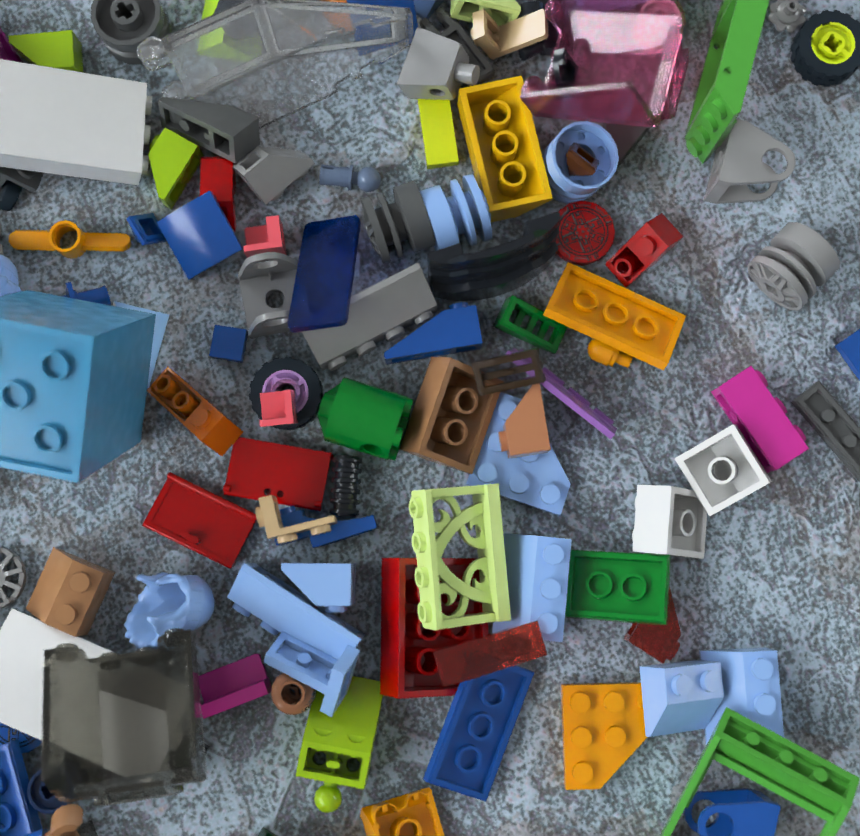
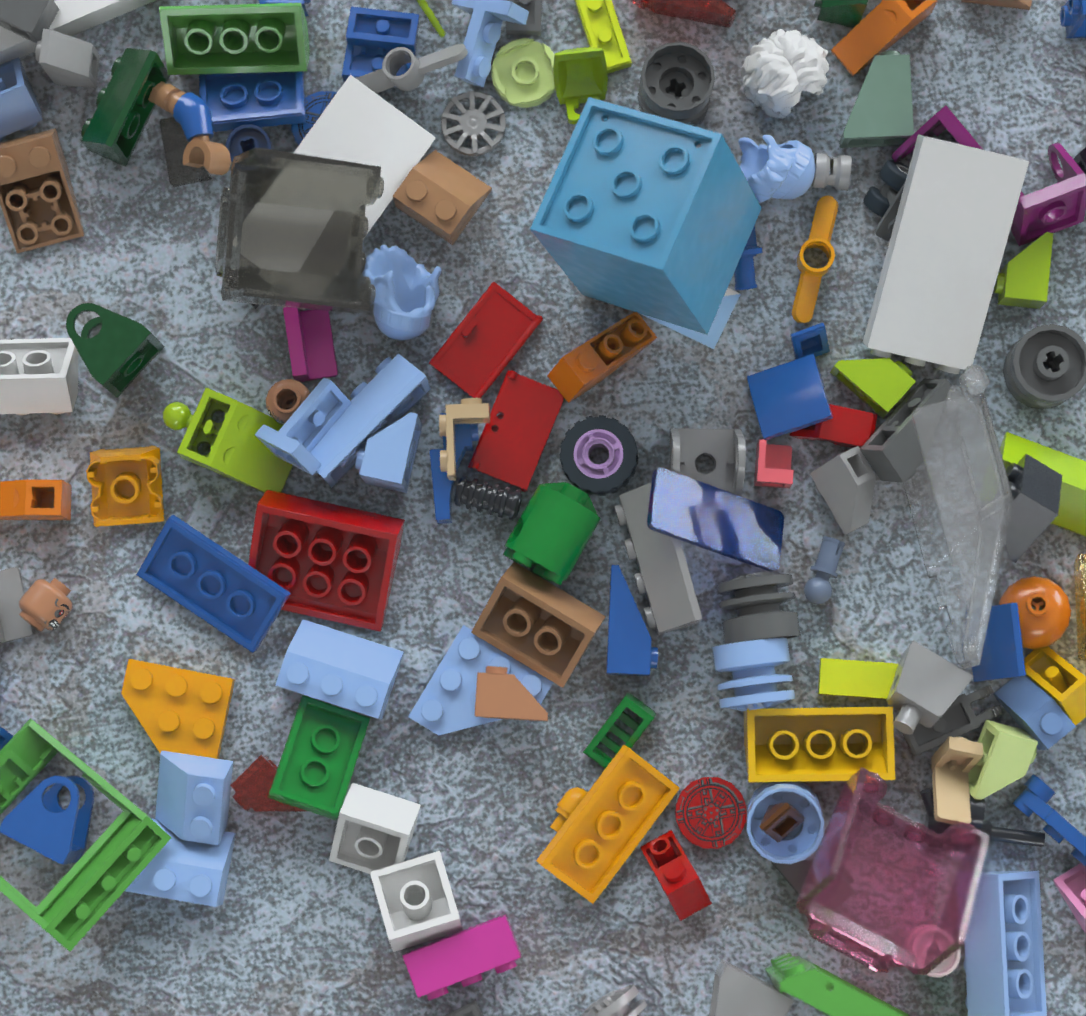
camera: 105 degrees right, 0 degrees up
blue tile [209,325,248,363] -> none
coral panel [259,389,298,427] -> none
yellowish green fence [409,483,511,630] -> none
black slope [427,211,561,301] -> none
clear red slope [433,620,547,687] -> none
dark brown tile [471,348,546,396] -> none
medium lavender windscreen [505,348,617,439] -> none
black tile [553,48,579,96] -> none

